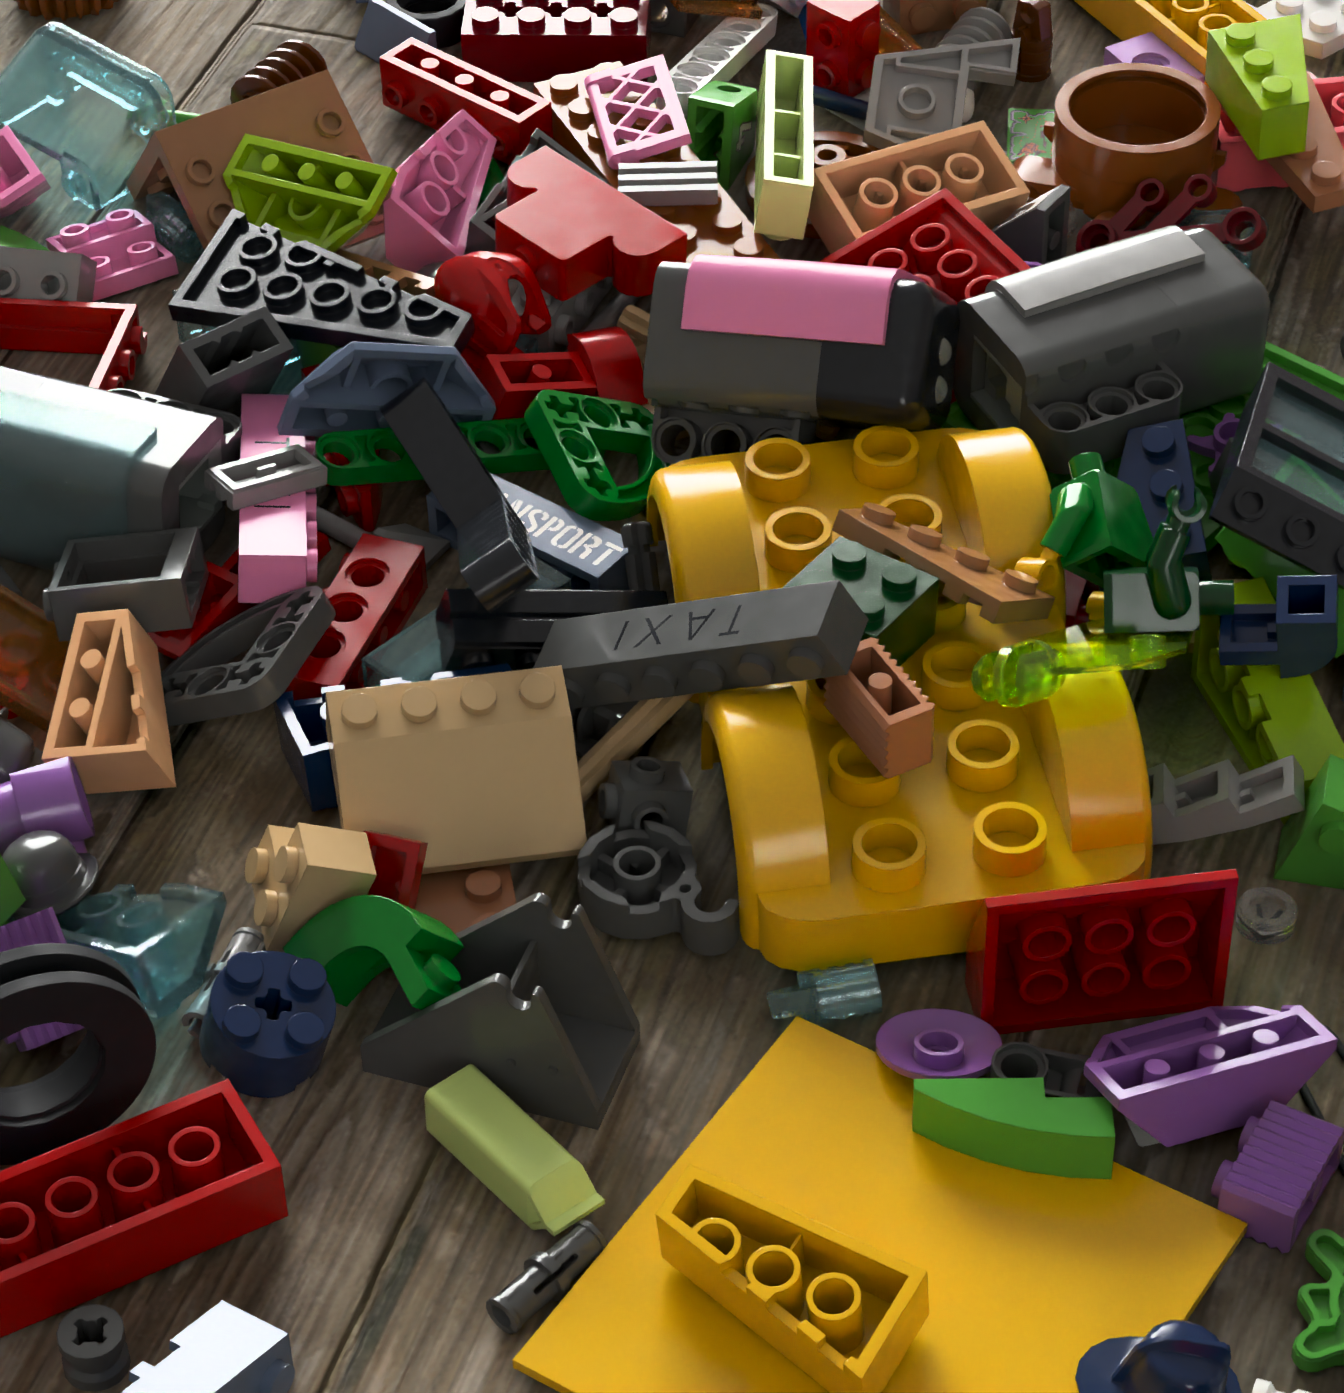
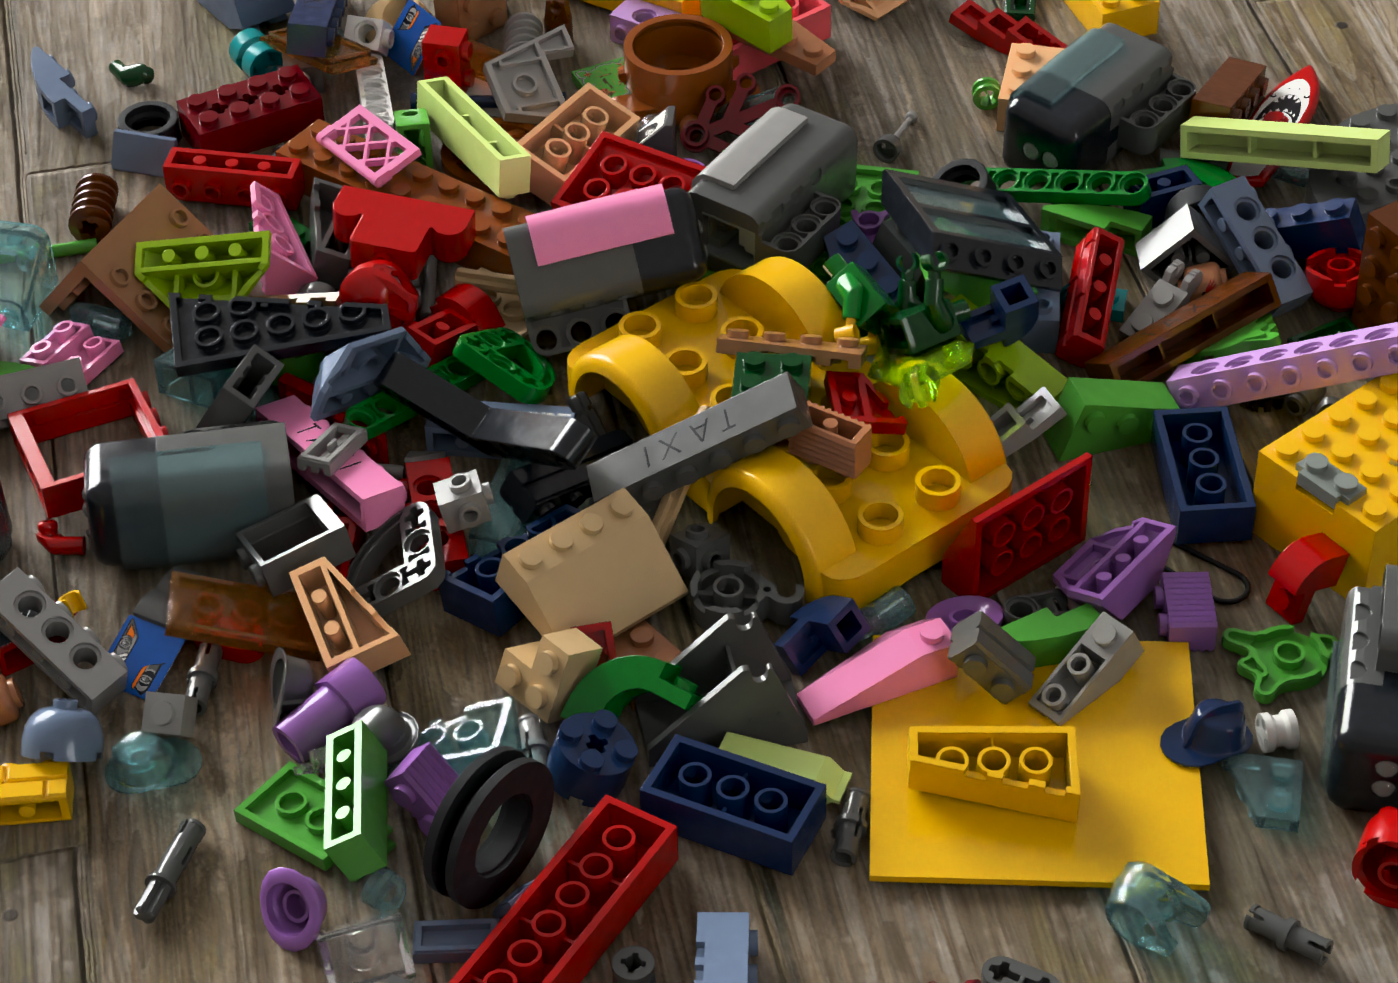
camera: 30 degrees left, 0 degrees up
light grey tile [618,161,718,206] -> none
none -> light grey brick [433,469,495,534]
none -> dark blue brick [639,734,826,876]
none -> dark blue brick [774,595,871,676]
none -> bright pink wedge [796,617,958,726]
none -> red wing [824,371,908,435]
none -> dark grey brick [947,611,1036,704]
none -> light grey slope [1028,611,1144,726]

